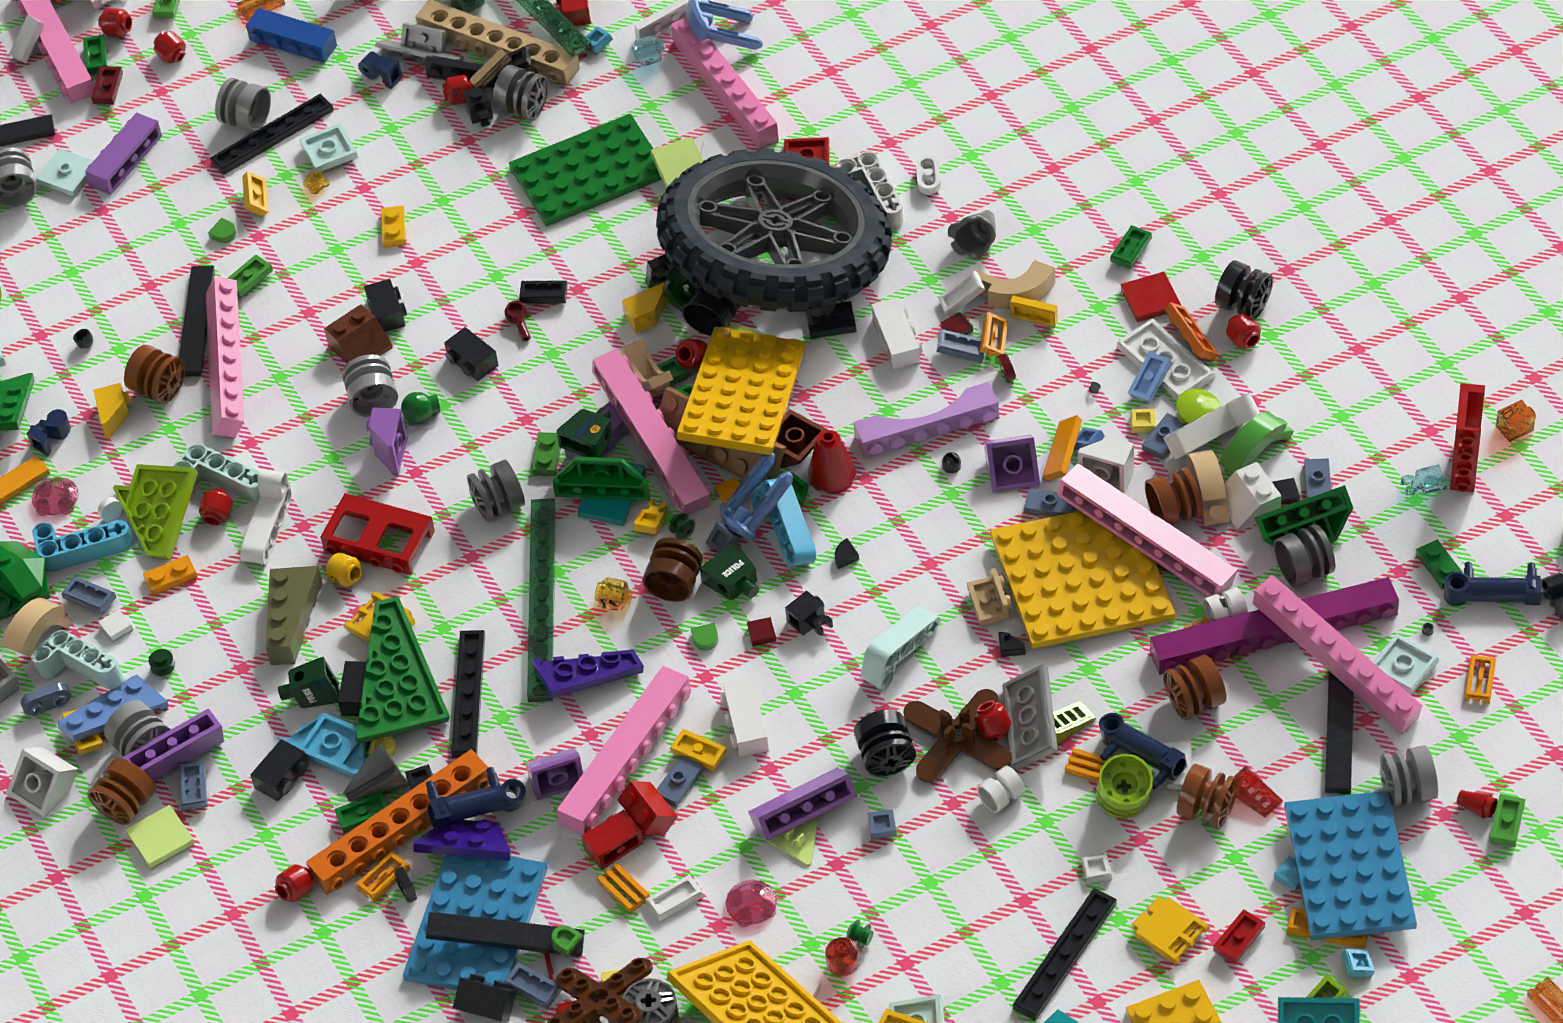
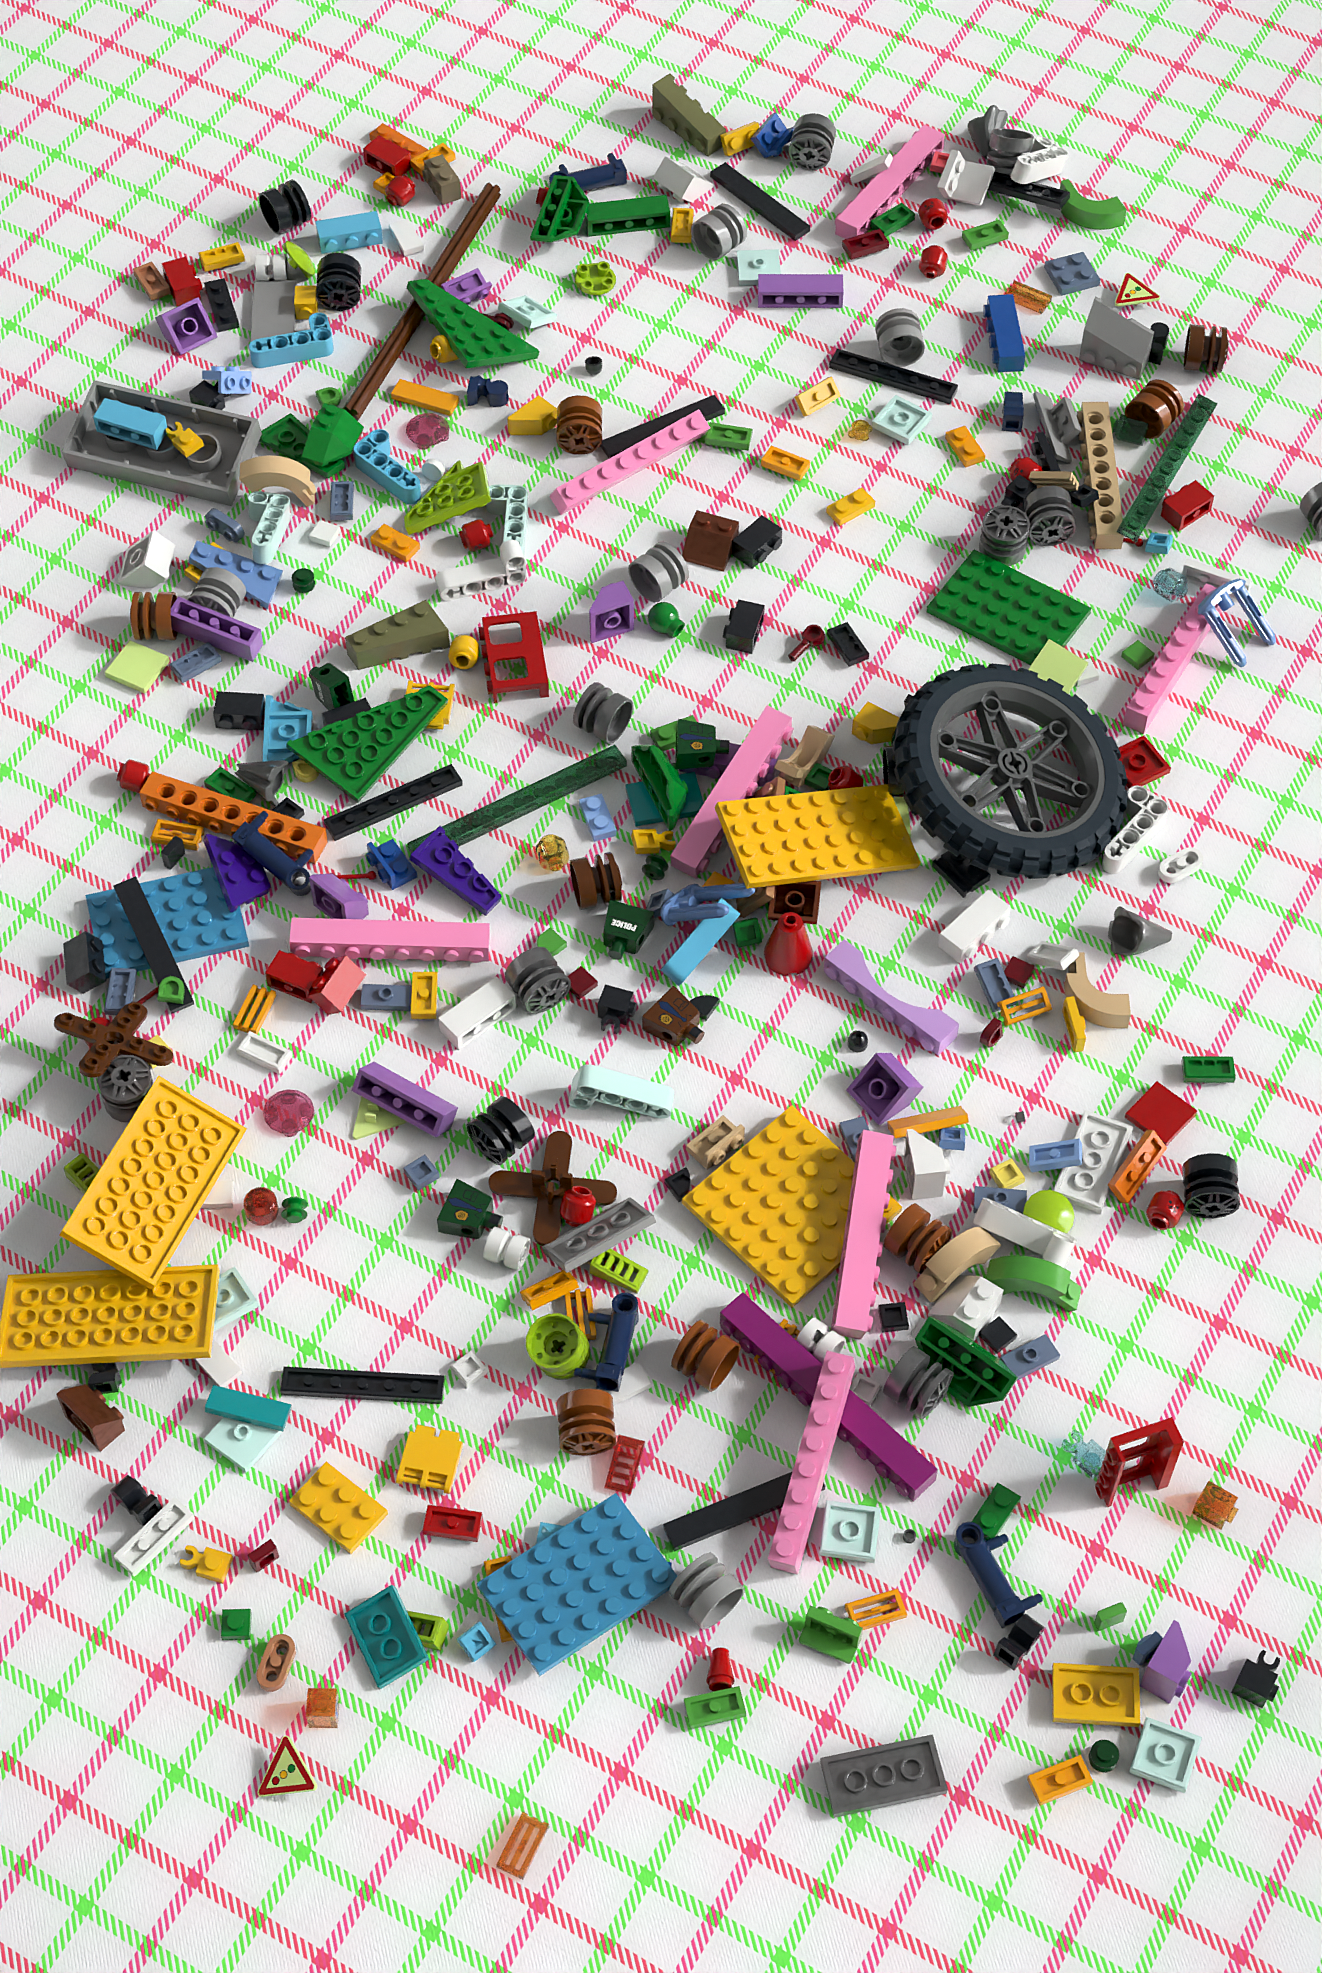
camera: 55 degrees right, 5 degrees up
bright green tile [208,218,236,243] -> none
none -> red hinge [328,871,377,880]
none -> blue bracket [366,839,418,890]
none -> dark green torso [437,1179,503,1239]
none -> flat silver wheel [505,947,571,1014]
none -> light orange tile [520,1270,579,1311]
none -> light blue plate [579,793,617,842]
none -> reddish brown torso [642,986,705,1046]
none -> light orange plate [761,445,810,481]
none -> bright green bracket [799,1605,863,1664]
none -> black tile [878,1302,909,1333]
none -> light orange plate [945,426,985,468]
none -> flat silver wheel [979,506,1030,566]
none -> bright green tile [1121,640,1155,670]

